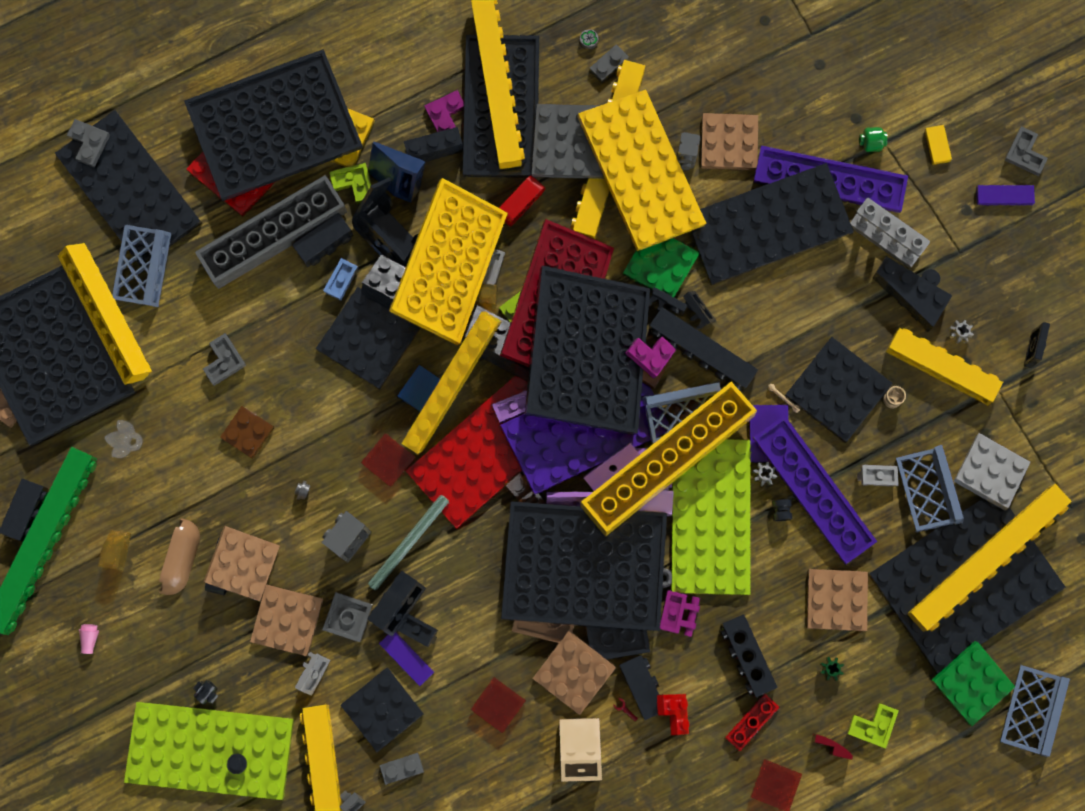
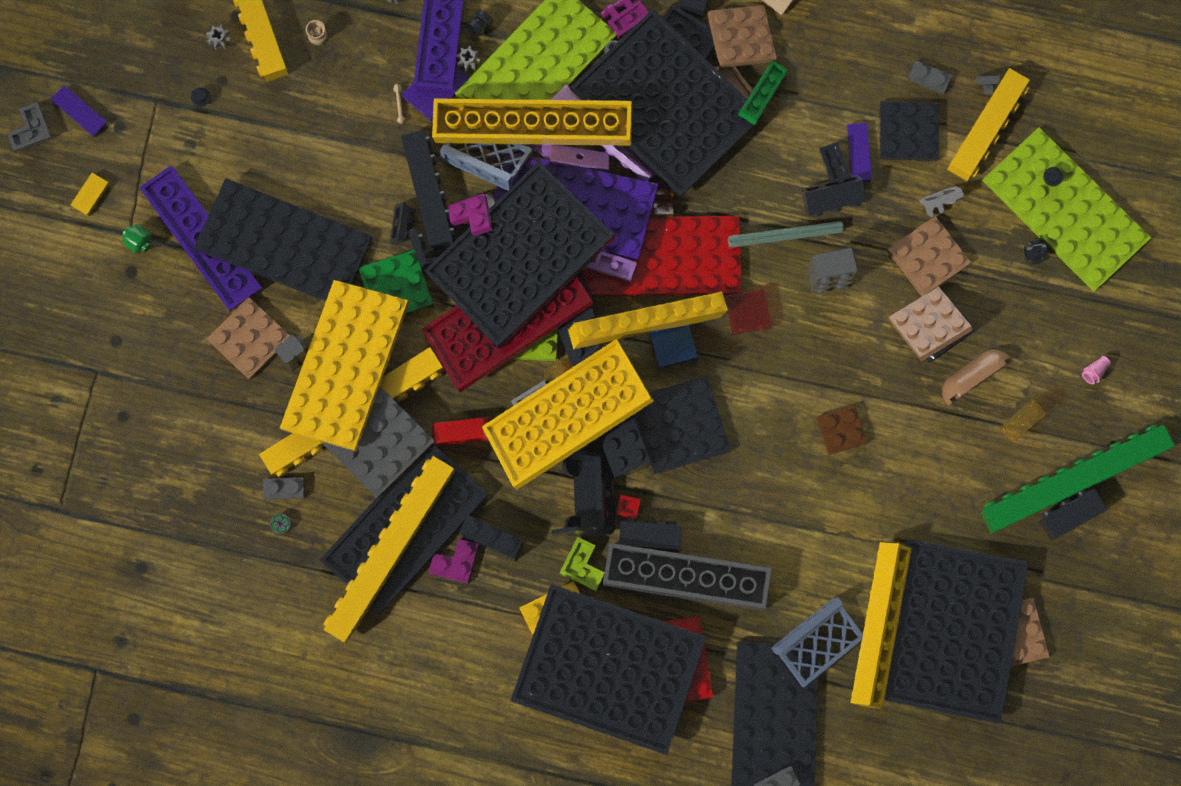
camera: 140 degrees left, 0 degrees up
clear plate [105,420,143,458] -> none
dark grey plate [203,333,246,386] -> none
flat silver plate [294,481,310,500] -> none
medium blue plate [323,258,359,301] -> none
dark grey plate [323,592,373,643] -> none
dark blue slope [368,141,425,203] -> none
clear red plate [470,677,526,733] -> none
black plate [785,337,893,443] -> none
light grey fence [850,198,930,269] -> none
black wedge [872,256,952,332] -> none
none -> red plate [616,495,641,519]
none -> green tile [738,60,788,125]

